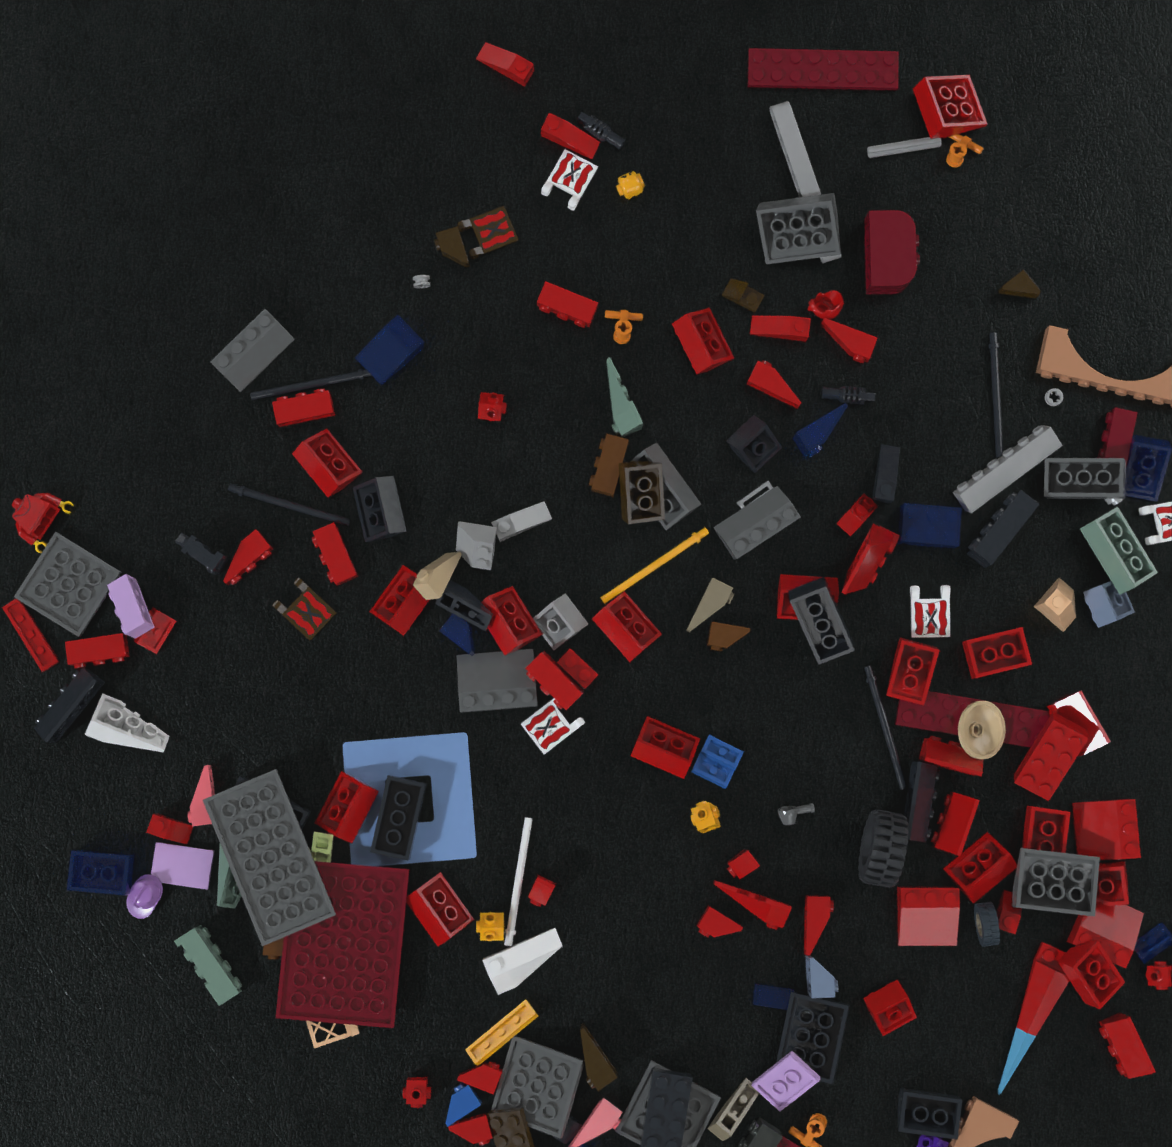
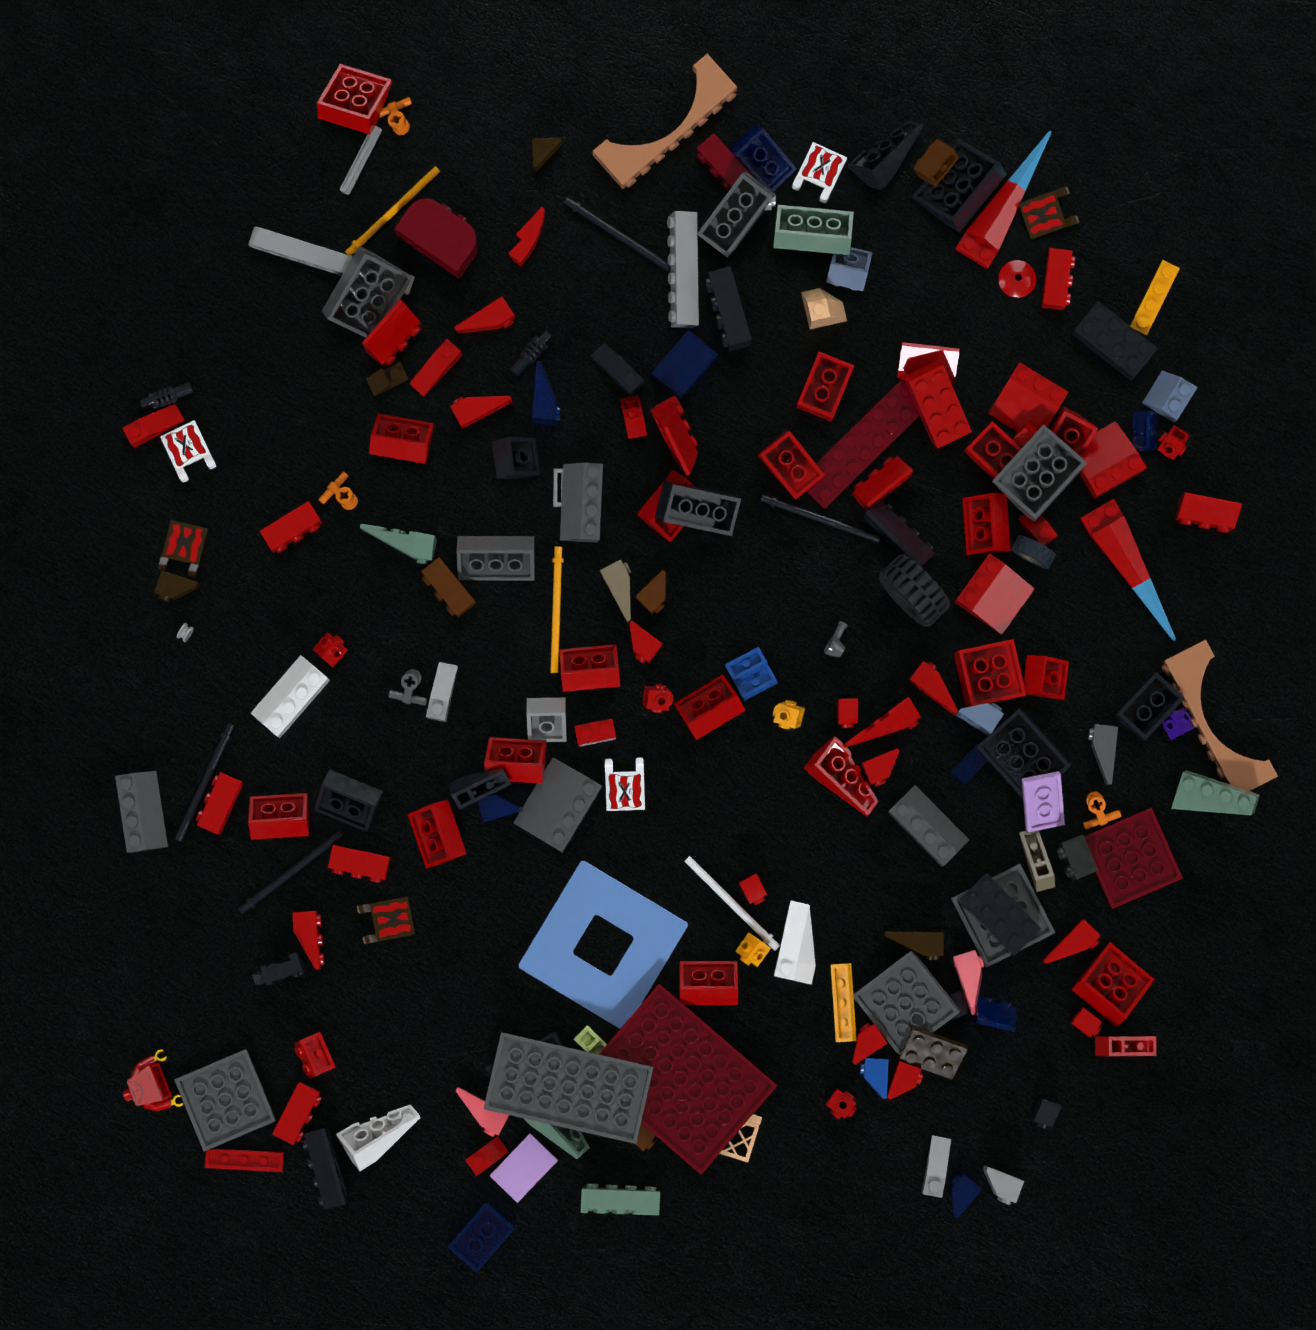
camera: 50 degrees left, 0 degrees up
lavender brick [107,574,154,639] -> none
medium lavender piece [126,874,163,919] -> none
red slope [315,771,379,843] -> none
clear blue slope [355,315,424,385] -> none
black brick [370,775,427,861] -> none
tan slope [413,552,462,600] -> none
light grey slope [456,522,497,570] -> none
red slope [476,42,534,87] -> none
red slope [525,651,584,710] -> none
light orange head [616,171,645,199] -> none
dark brown slope [619,461,665,524] -> none
dark red plate [748,48,899,90] -> none
red hair [807,290,844,319] -> none
flag [910,585,950,638] -> none
red slope [931,792,980,856] -> none
tan dish [958,701,1005,759] -> none
light grey bush [1045,388,1063,406] -> none
red slope [1058,940,1125,1009] -> none
none -> white slope [251,655,330,738]
none -> light orange bar [345,166,440,256]
none -> red slope [362,300,421,367]
none -> dark grey piece [389,669,427,706]
none -> red slope [509,207,545,267]
none -> red slope [630,621,663,664]
none -> red brick [642,684,673,713]
none -> red wedge [804,736,878,816]
none -> dark grey slope [888,785,969,867]
none -> red slope [953,639,1026,708]
none -> red brick [1012,422,1038,448]
none -> dark grey slope [1088,724,1118,785]

